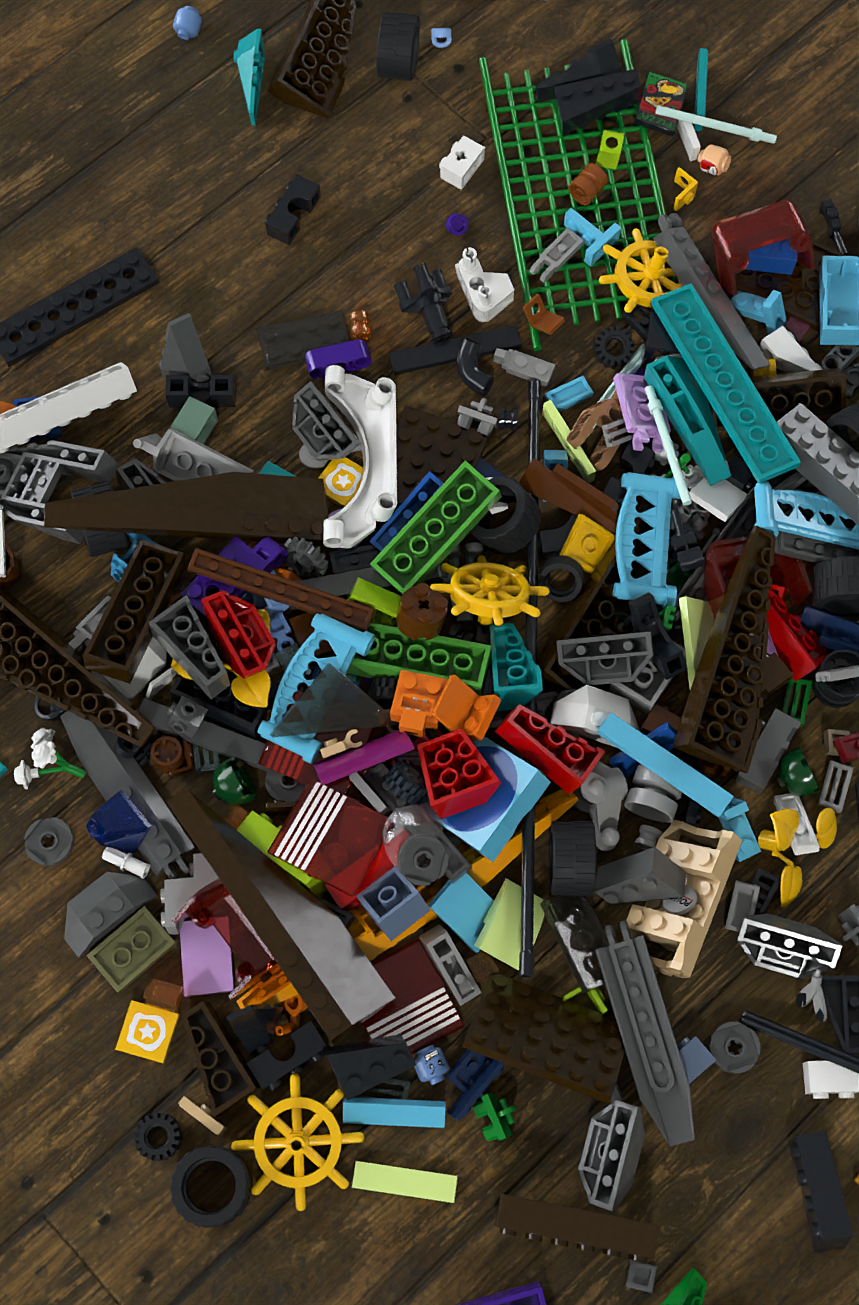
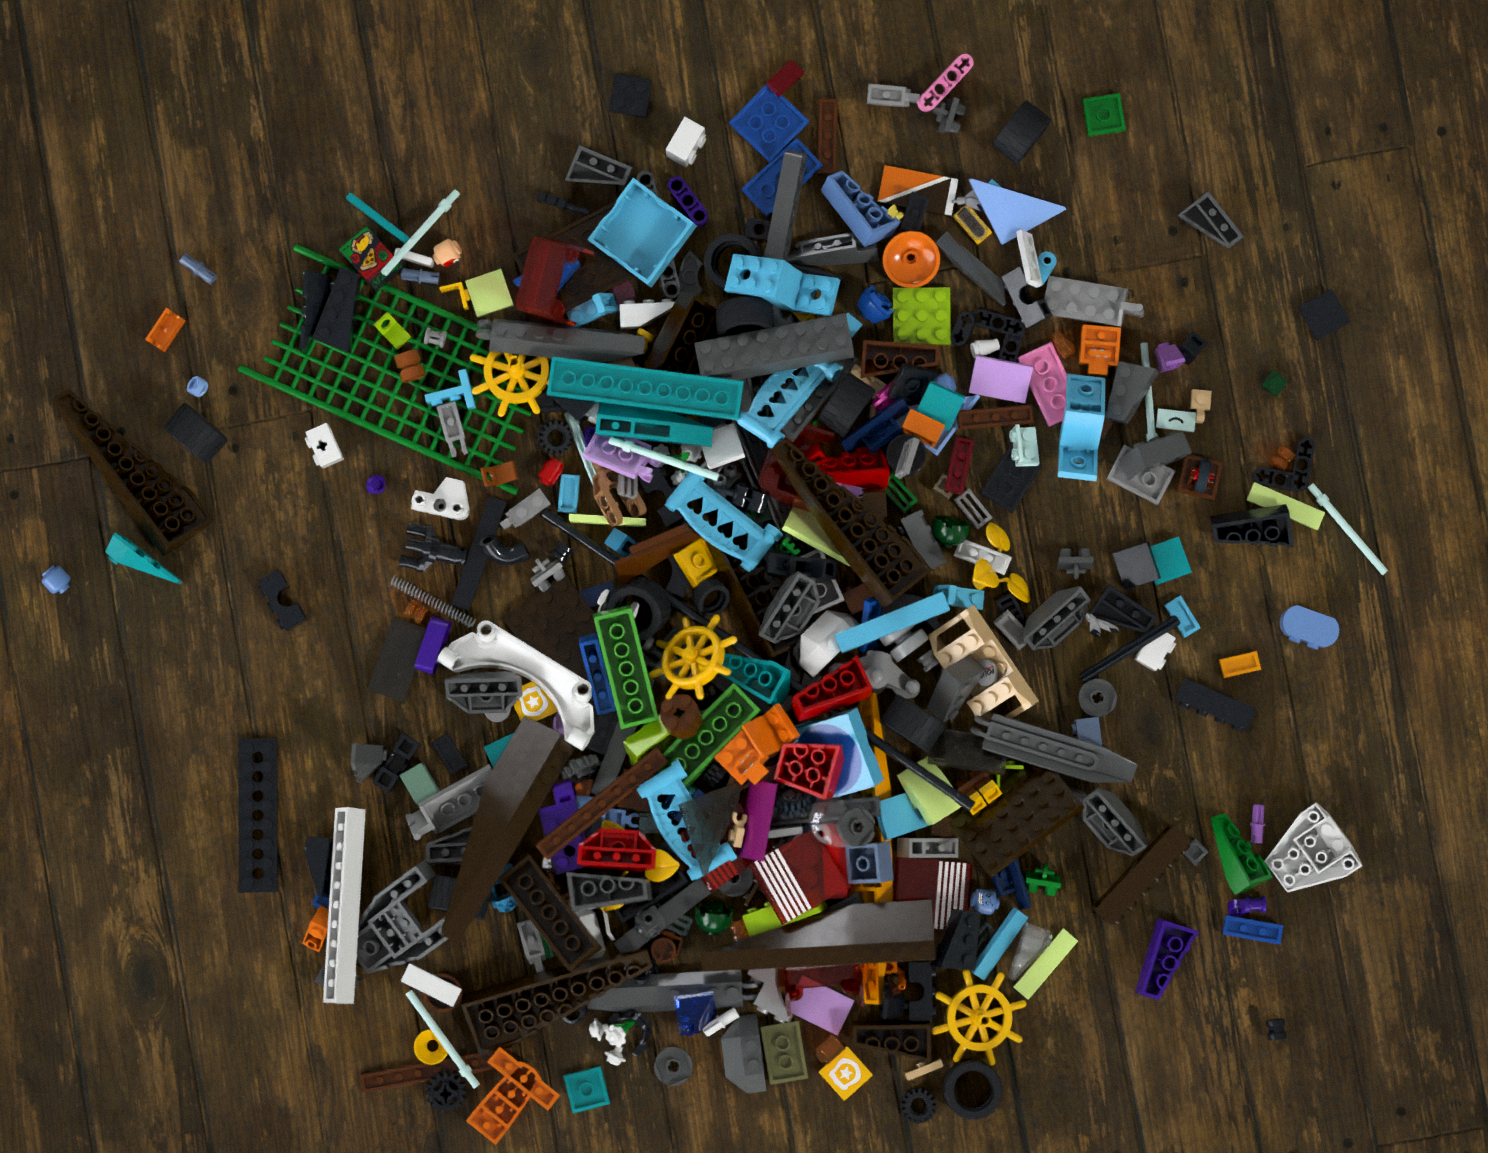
camera: 55 degrees left, 15 degrees up
none -> black slope [304,836,333,898]
none -> light grey piece [391,575,476,628]
none -> sand blue axle [401,268,439,285]
none -> light grey bush [424,327,447,348]
none -> black tile [431,733,468,776]
none -> yellowish green tile [465,269,514,317]
none -> red brick [537,457,564,487]
none -> black helmet [605,1010,652,1057]
none -> hips [955,768,1002,815]
none -> clear slope [1008,922,1053,981]

